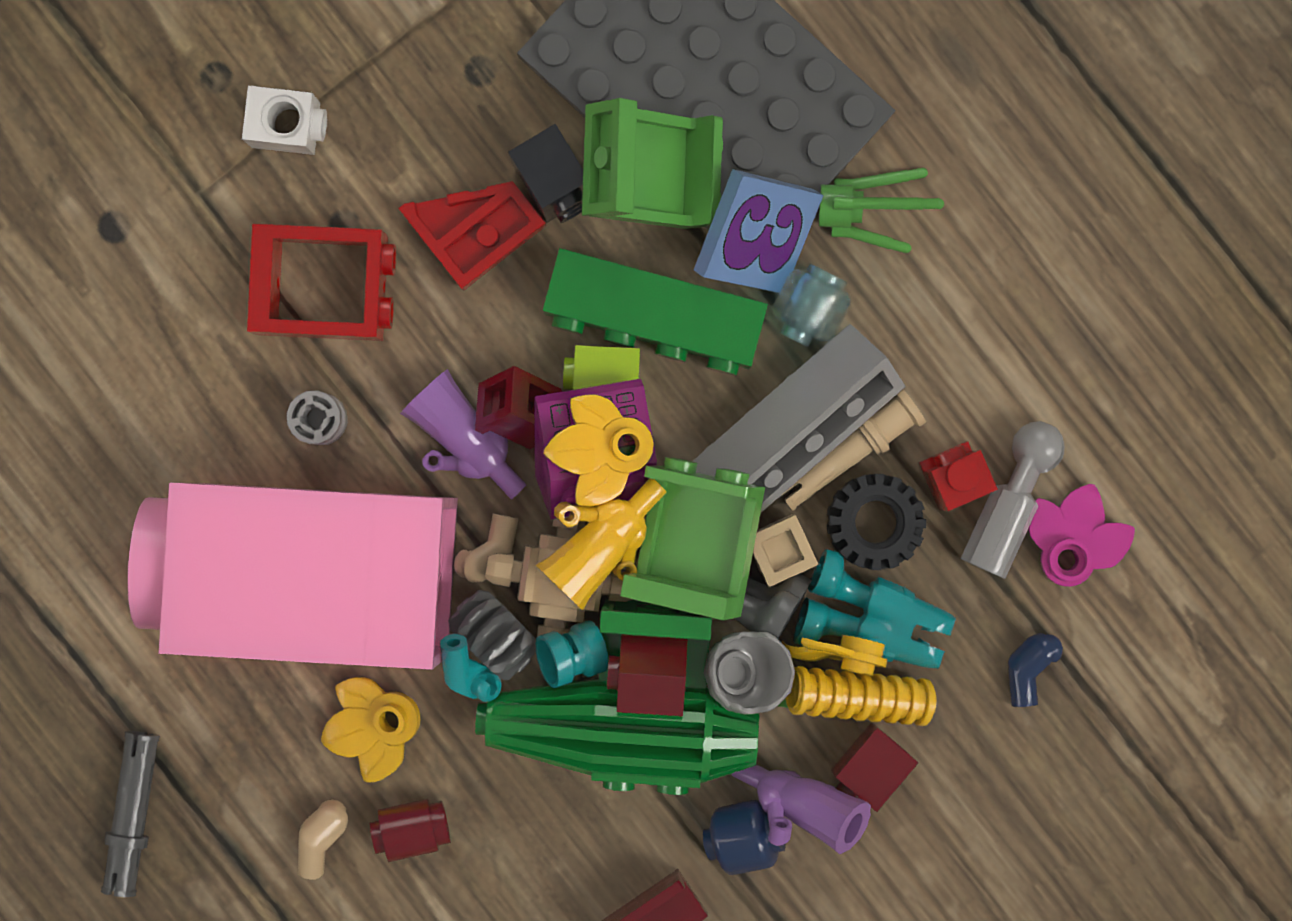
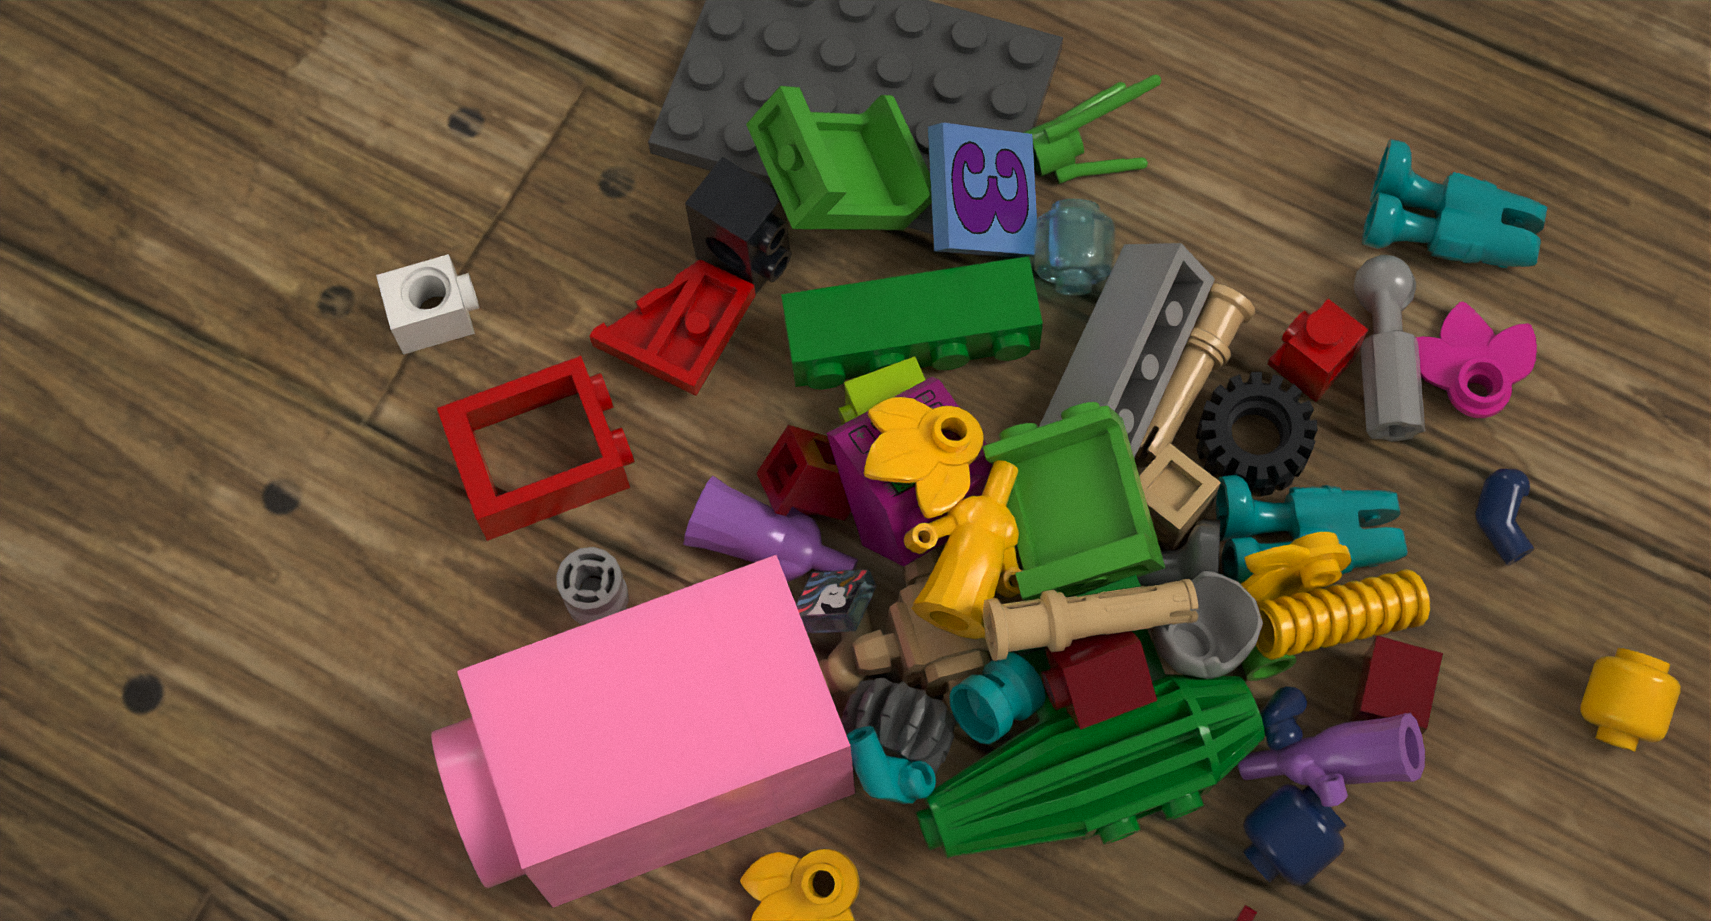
camera: 20 degrees left, 20 degrees down
none -> clear light blue tile [796,569,877,633]
none -> tan pin [983,579,1198,661]
none -> dark blue arm [1260,686,1307,752]
none -> teal piece [1362,139,1548,268]
none -> yellow head [1580,648,1681,752]

